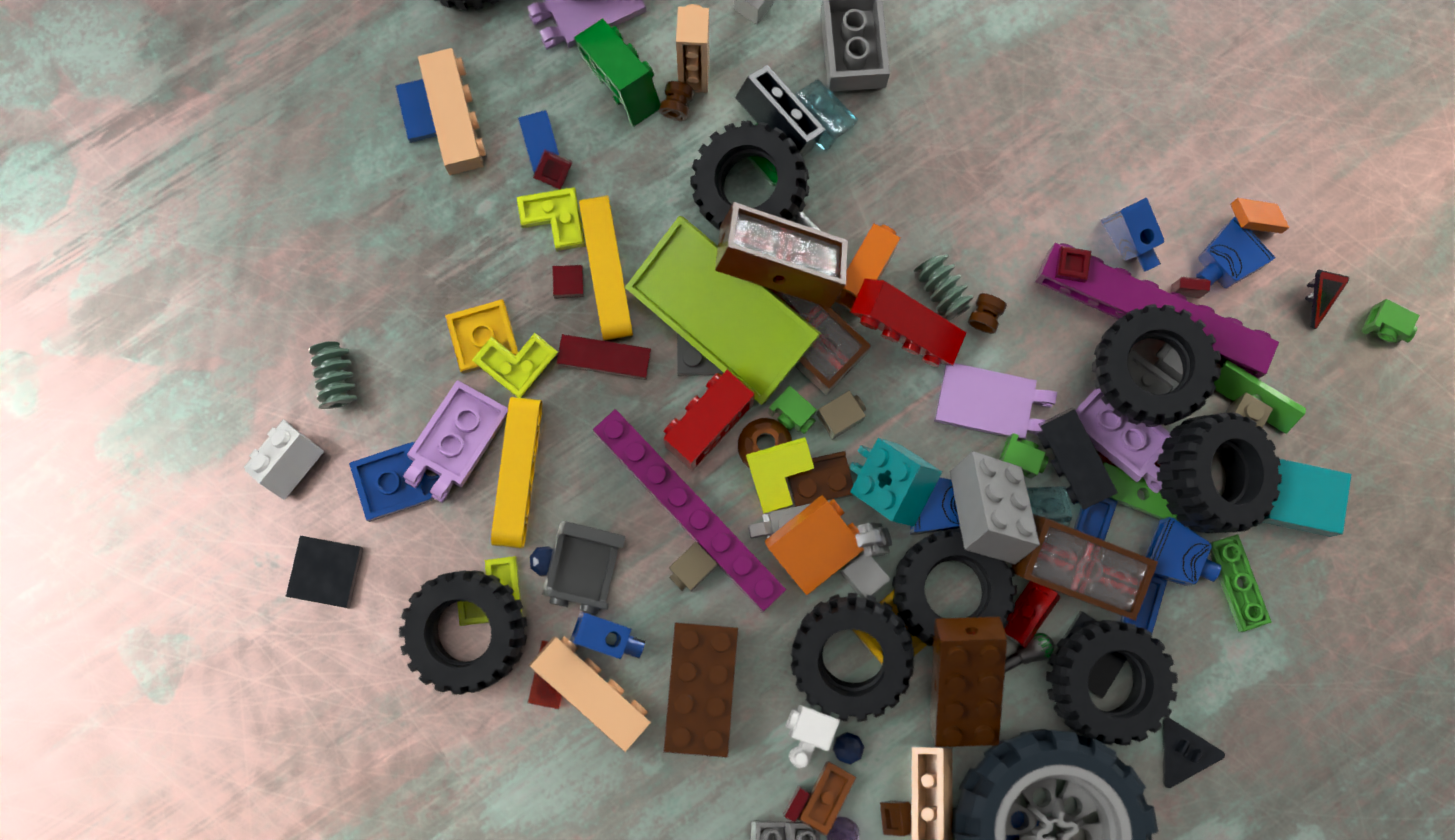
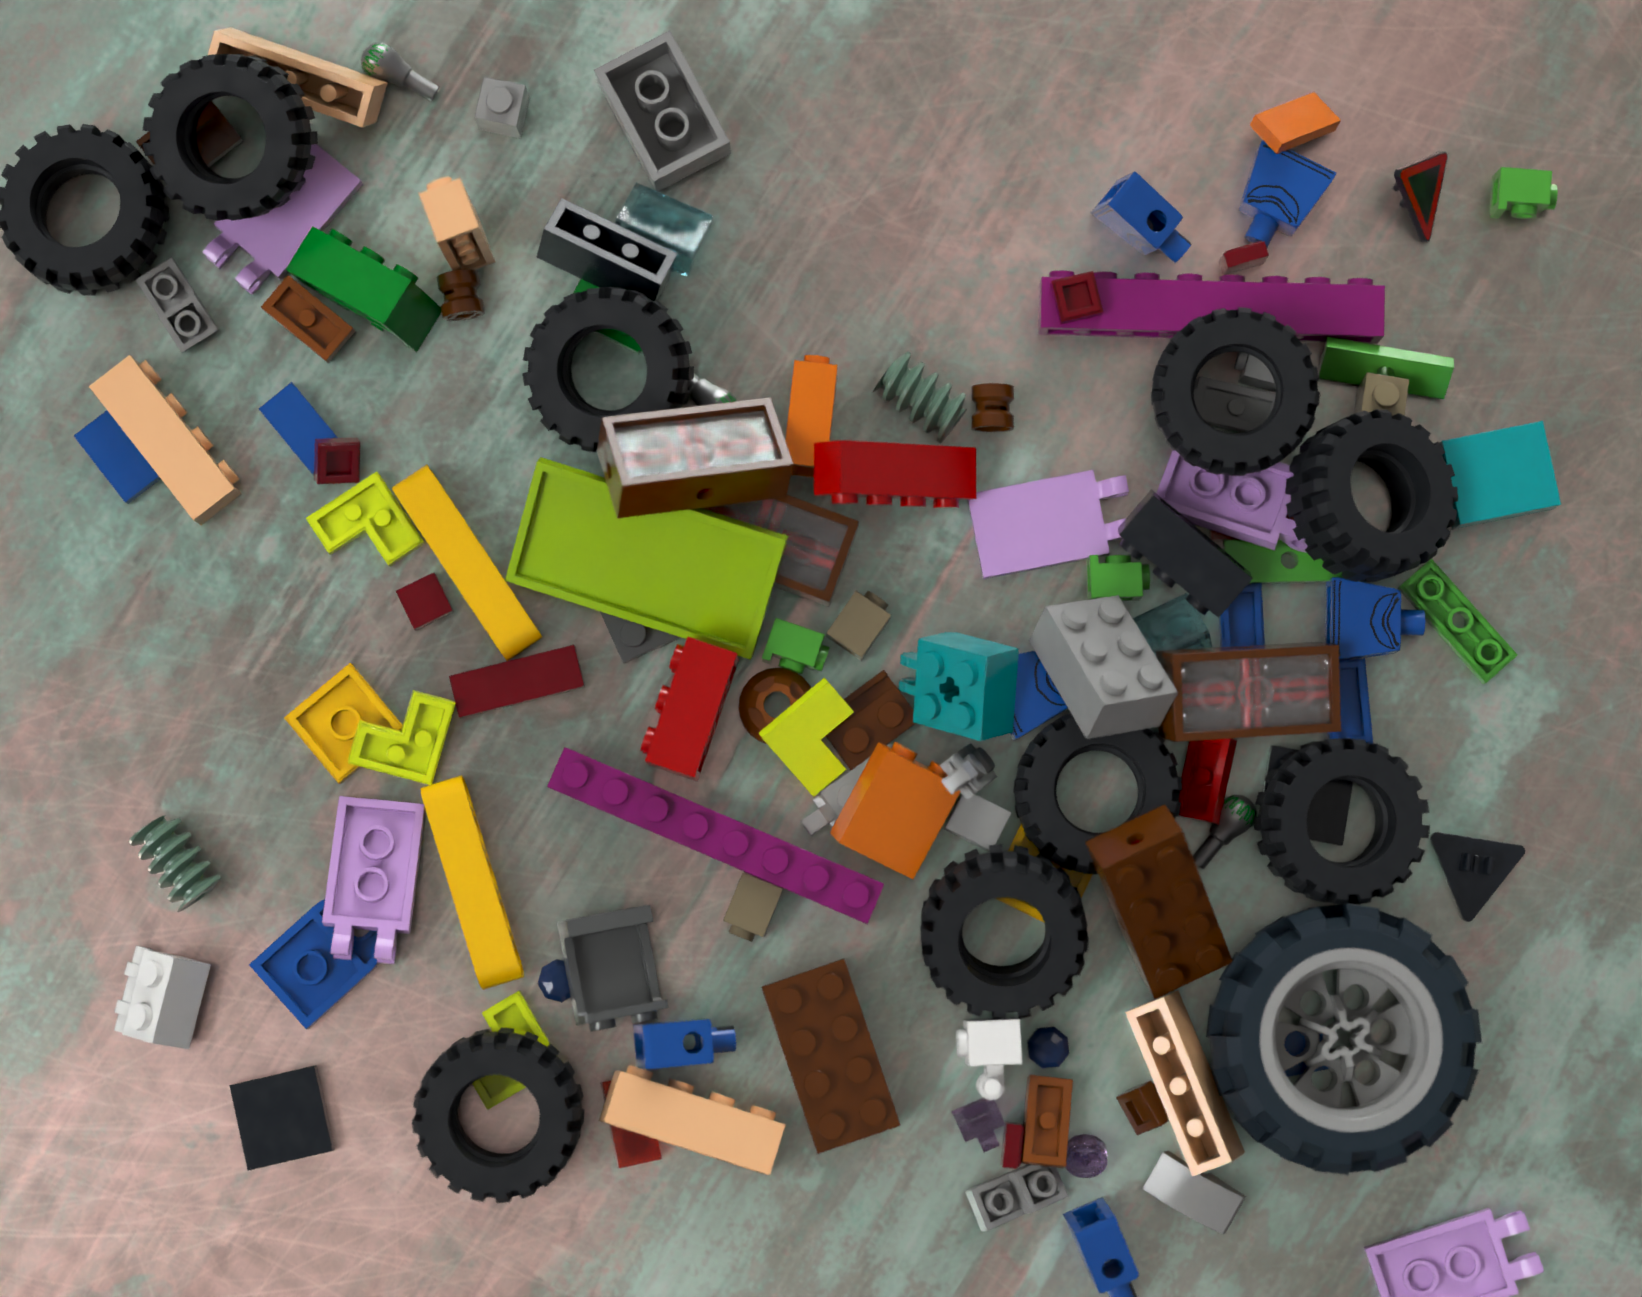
camera: 20 degrees left, 5 degrees up
none -> light grey slope [135,257,218,353]
none -> dark orange plate [261,275,355,363]
none -> clear purple tile [951,1097,1005,1152]

